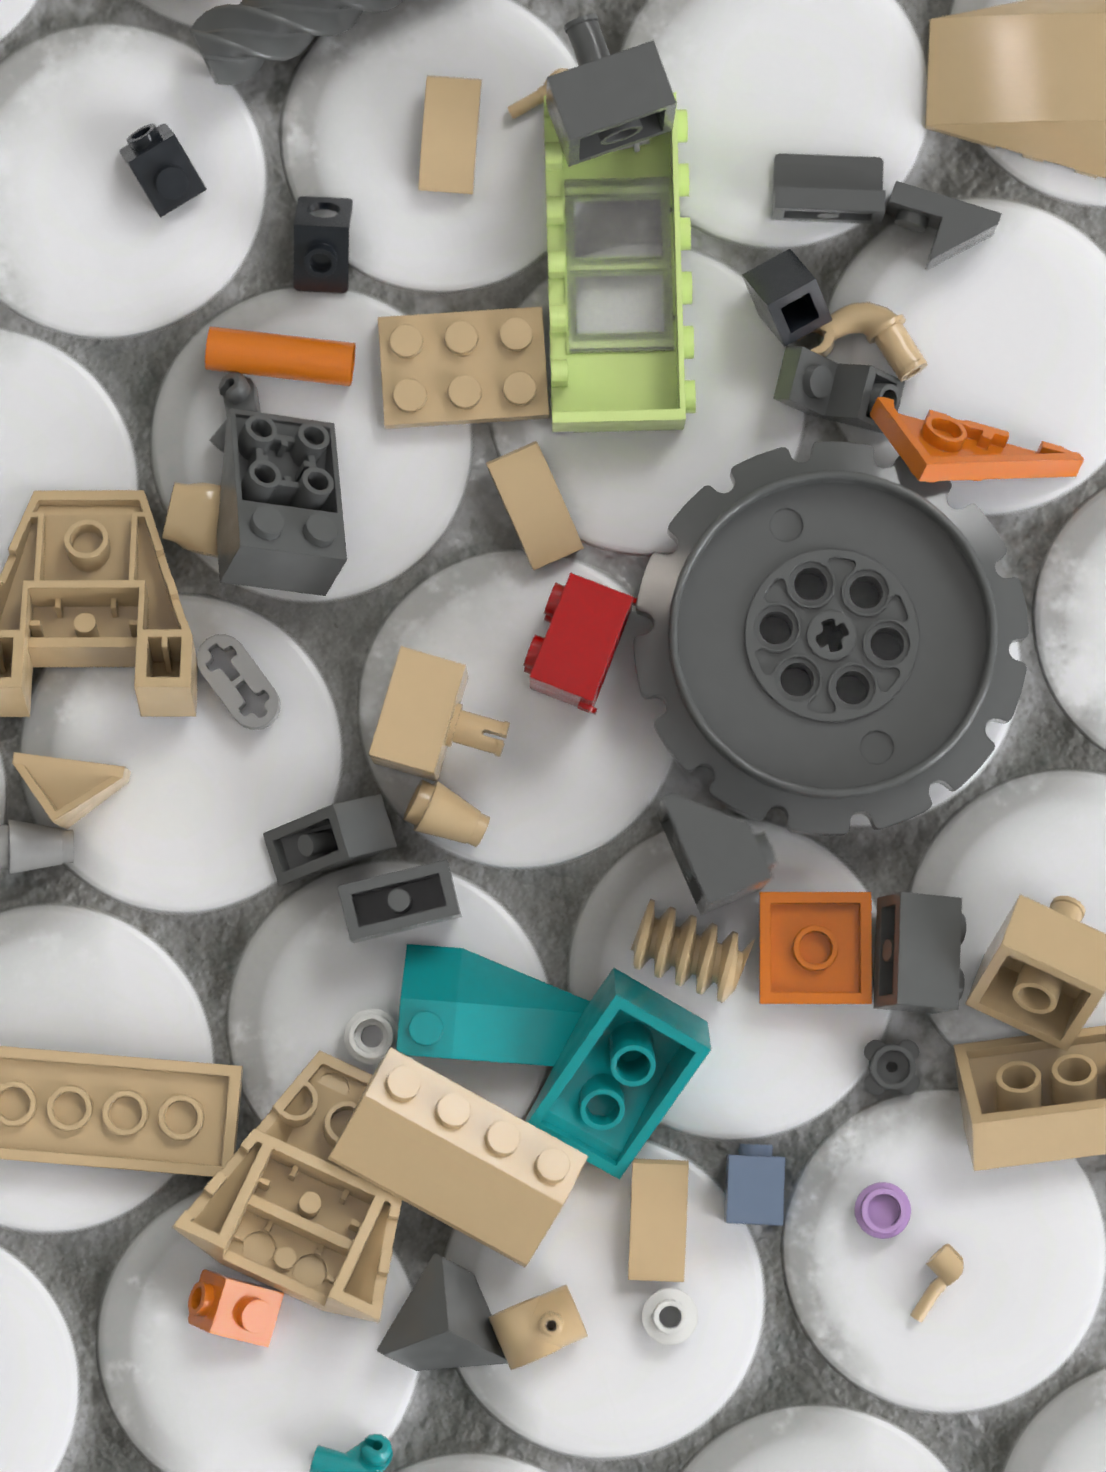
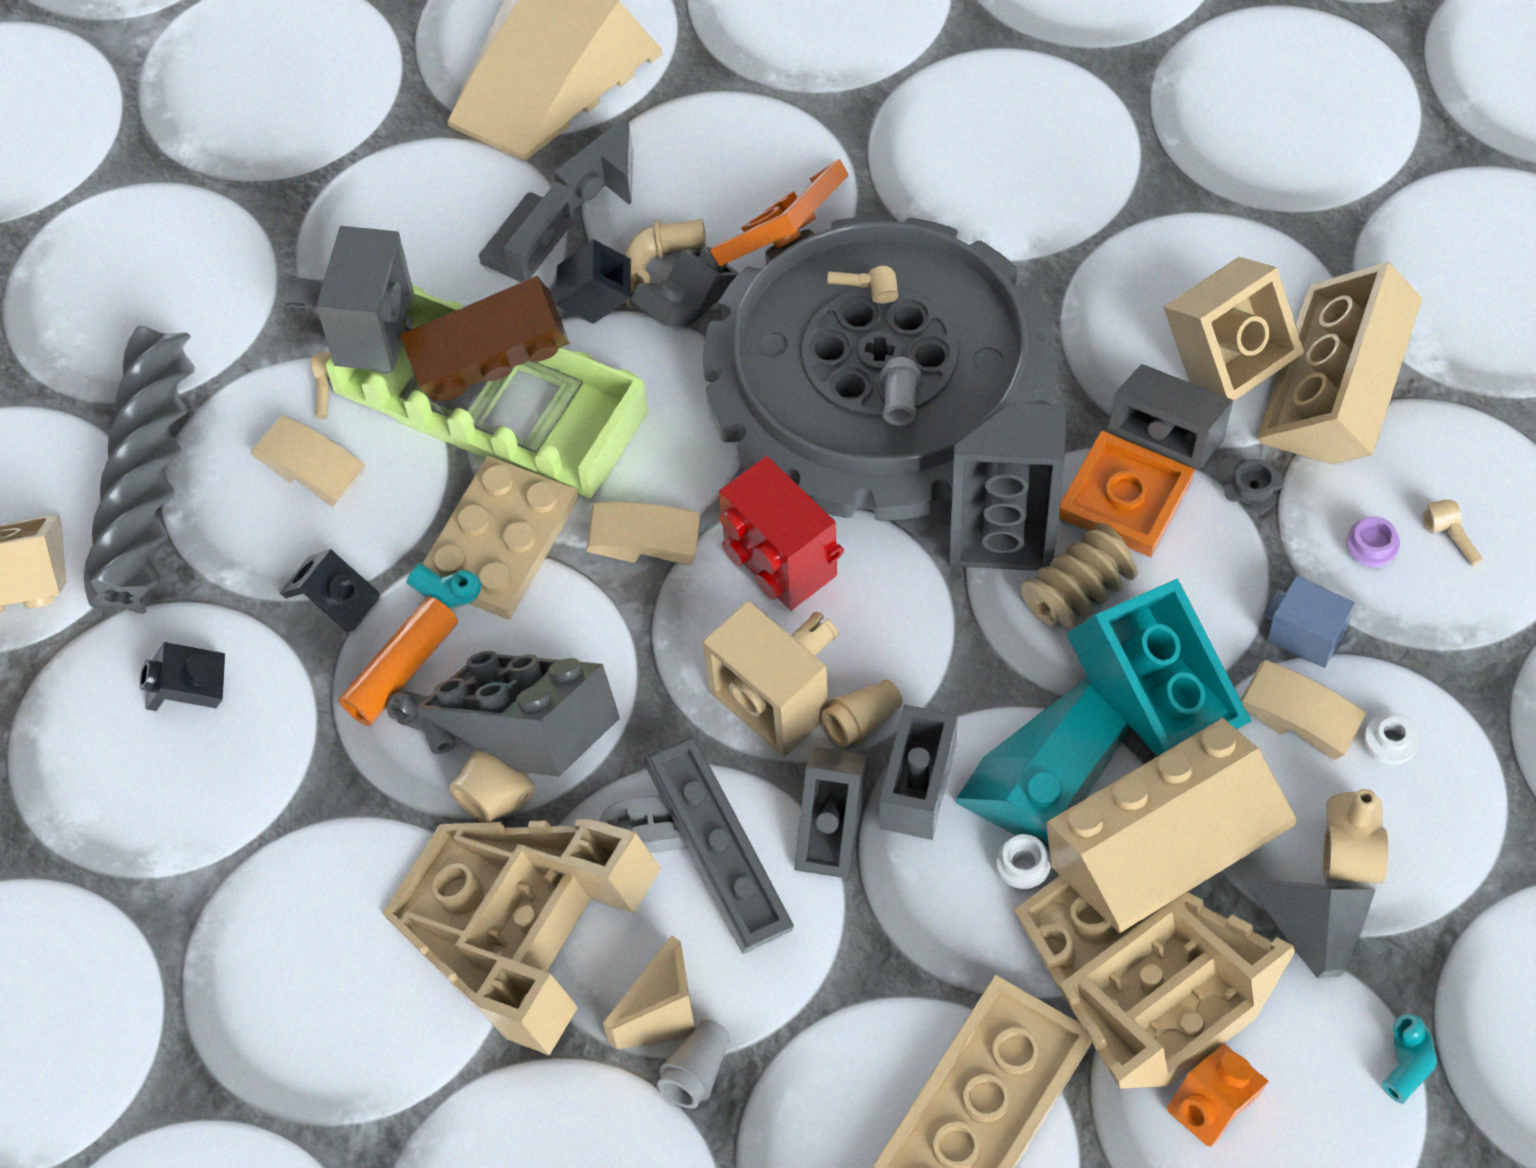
camera: 60 degrees left, 25 degrees down
none -> reddish brown brick [400,275,570,402]
none -> teal arm [406,563,481,609]
none -> dark grey tile [644,736,794,954]
none -> tan hand [827,266,898,304]
none -> light grey pin [880,357,921,426]

